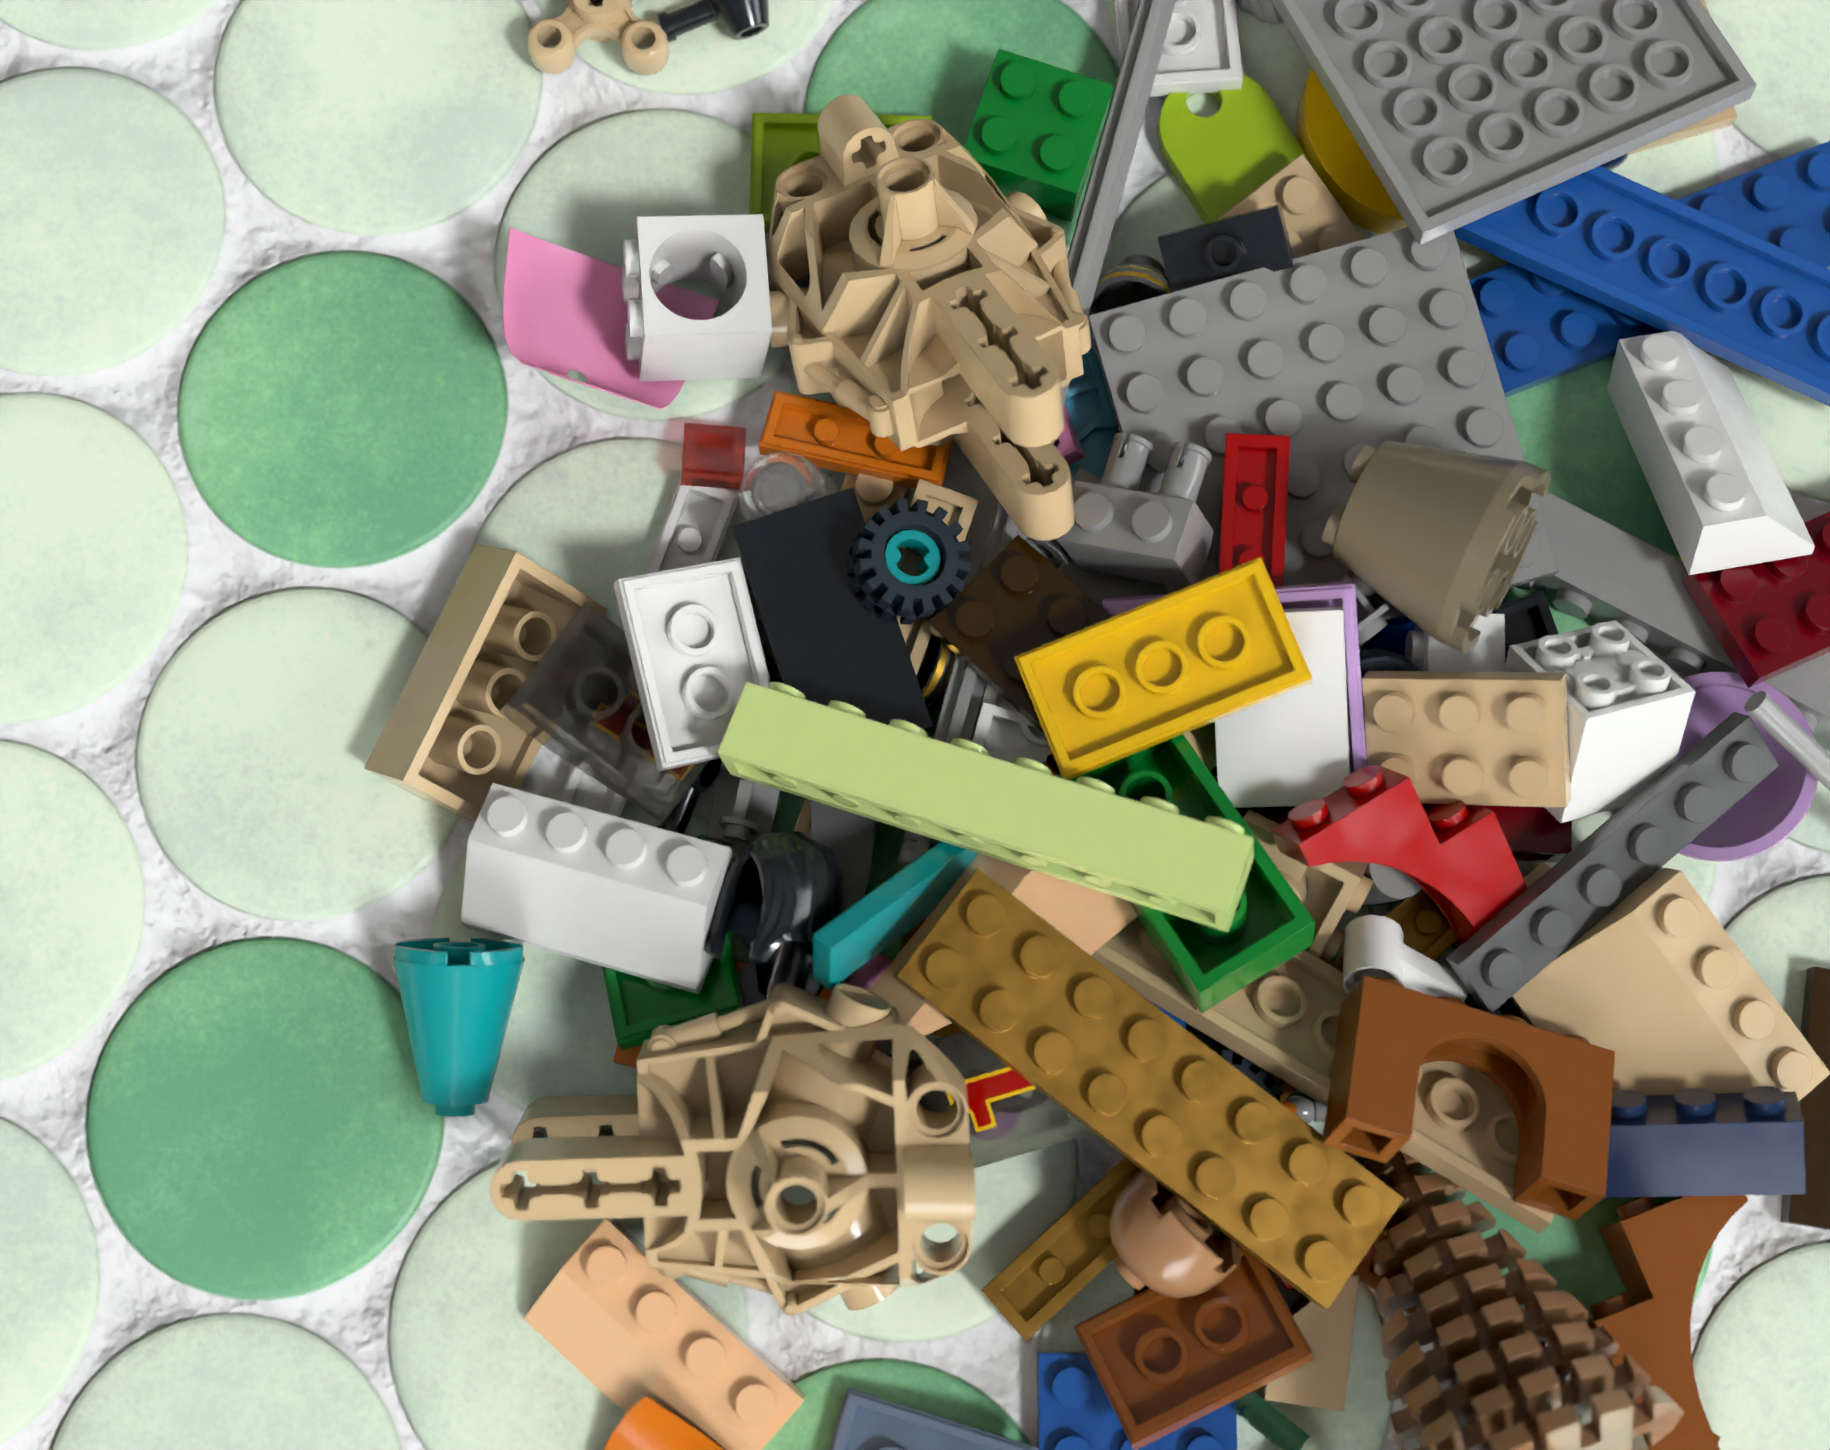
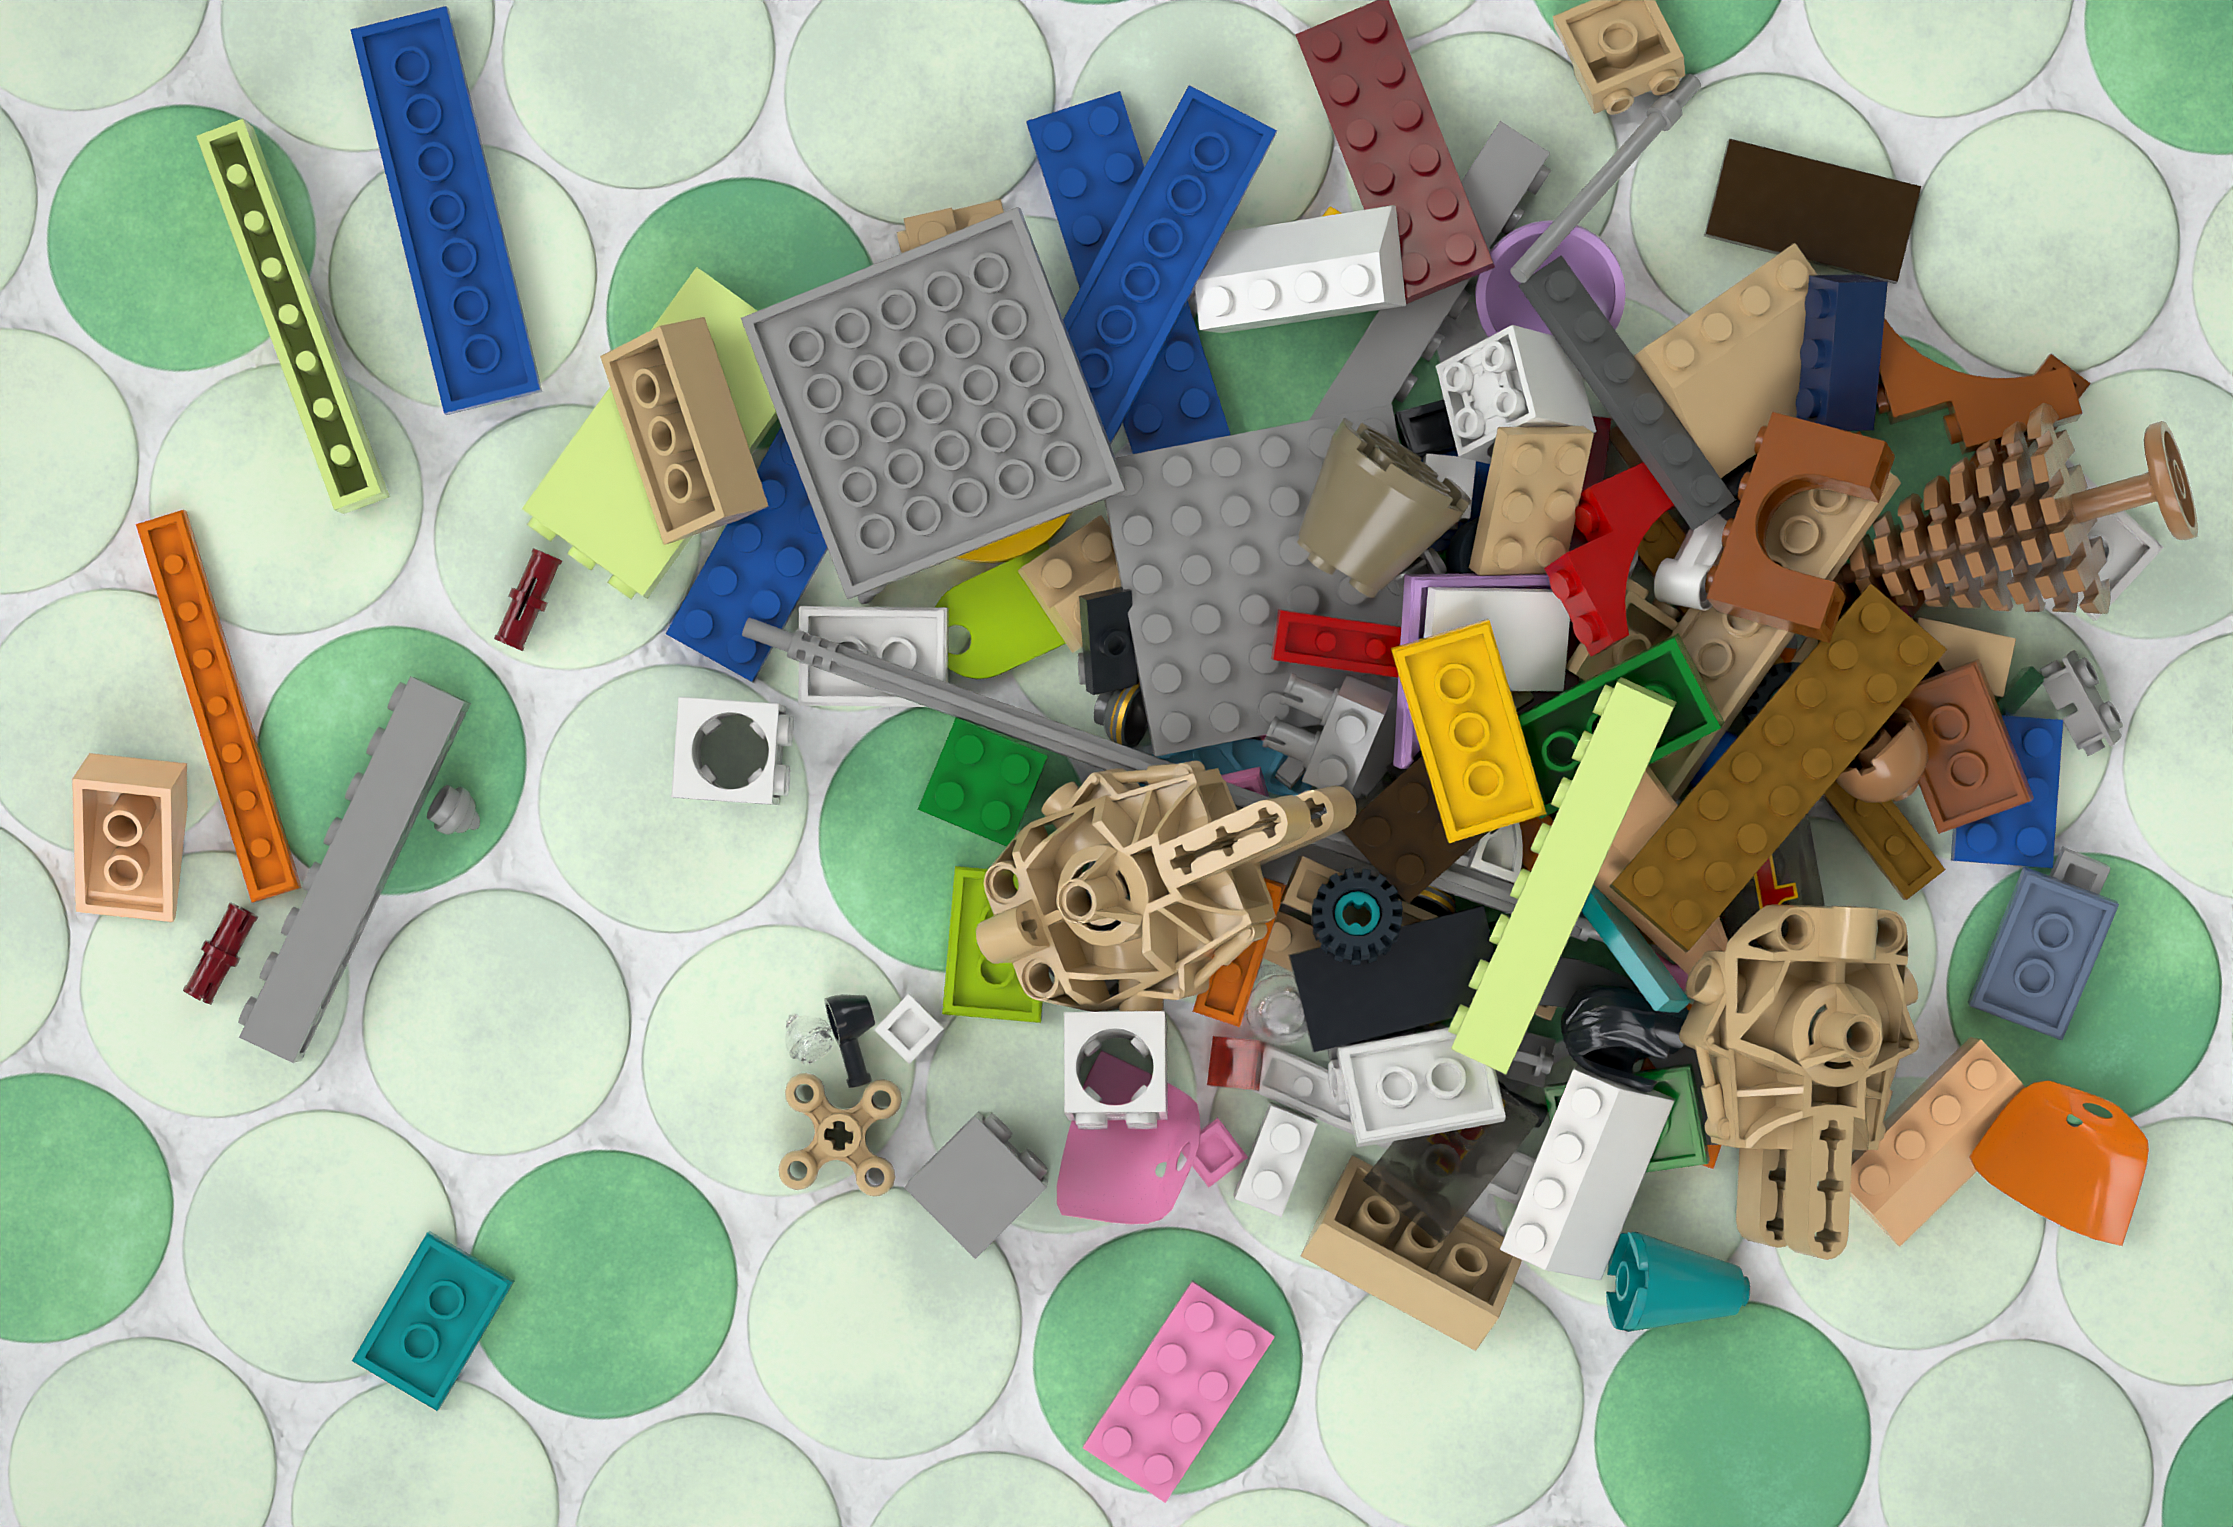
camera: 80 degrees left, 10 degrees up
none -> white plate [874,994,944,1064]
none -> light grey brick [904,1111,1048,1259]
none -> bright pink plate [1083,1281,1275,1503]
none -> bright pink tile [1181,1117,1248,1187]
none -> white brick [1233,1103,1318,1217]

